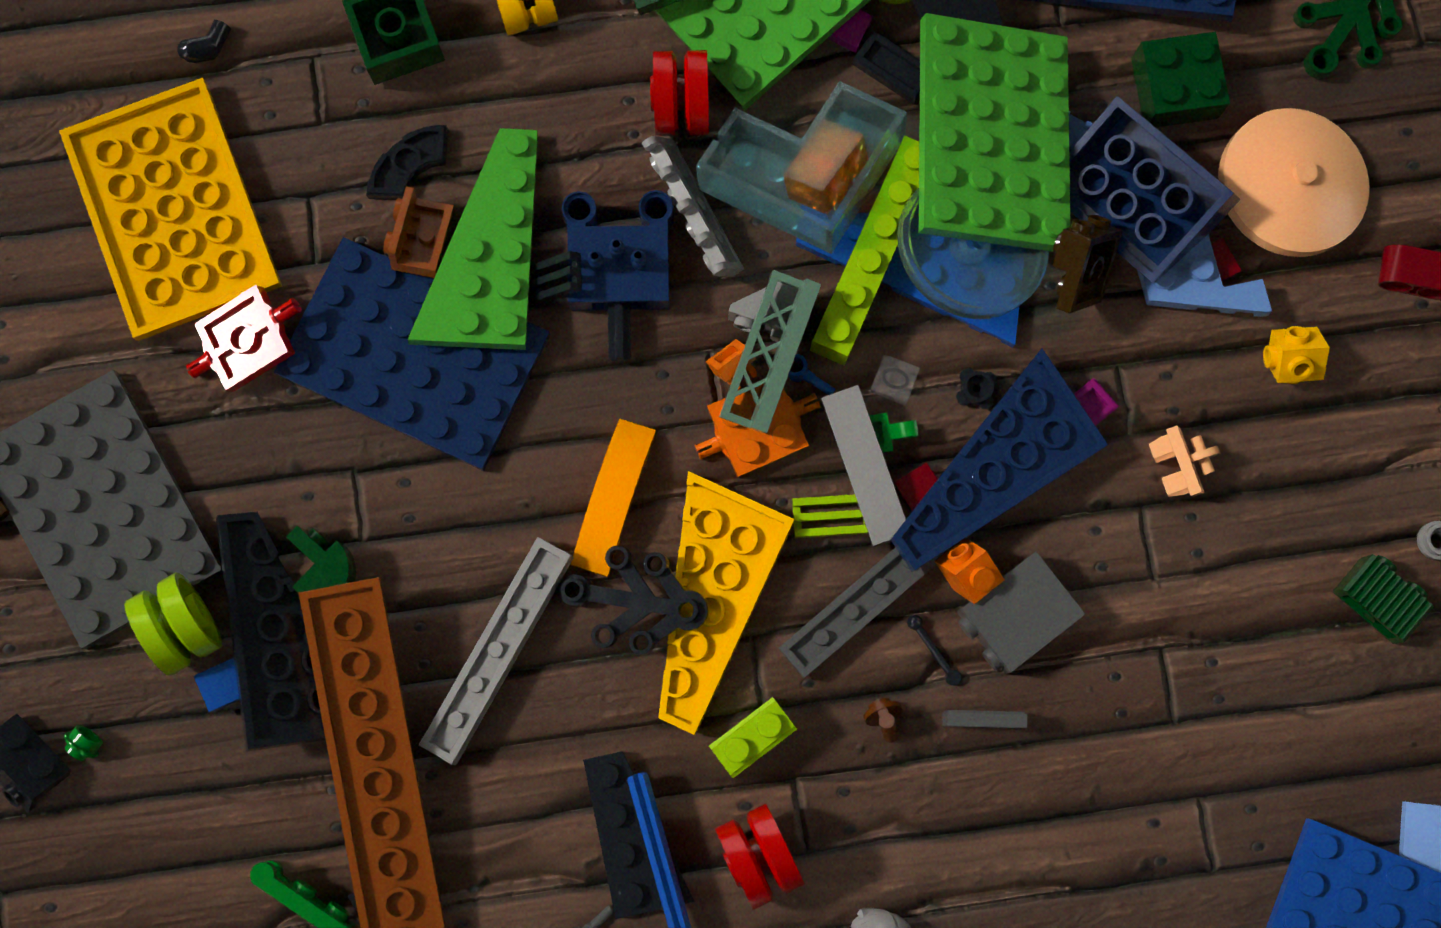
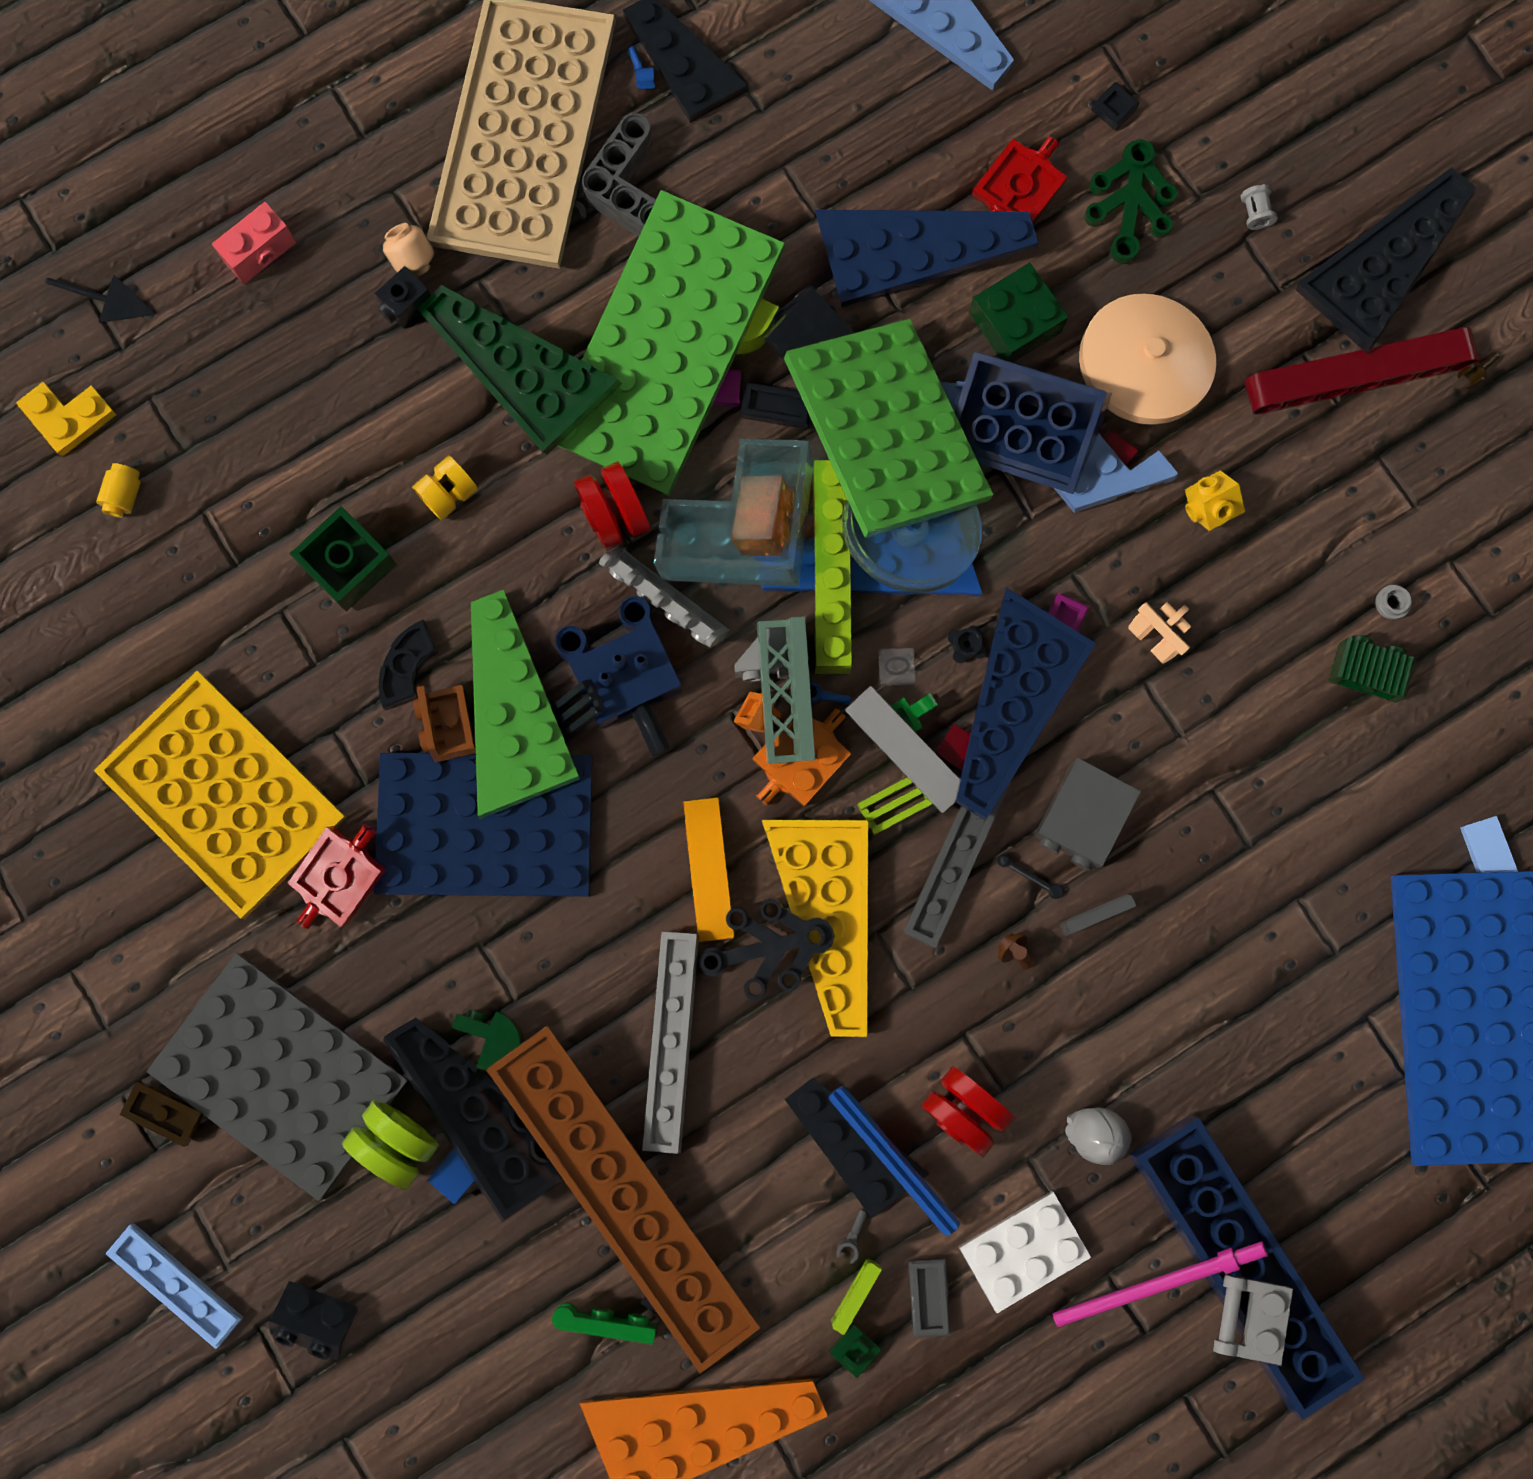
camera: 25 degrees left, 0 degrees up
green plate [64,725,103,761] -> none
black arm [177,20,231,63] -> none
lime brick [709,697,797,778] -> none
orange brick [935,538,1005,604] -> none
dark brown plate [1053,215,1123,314] -> none

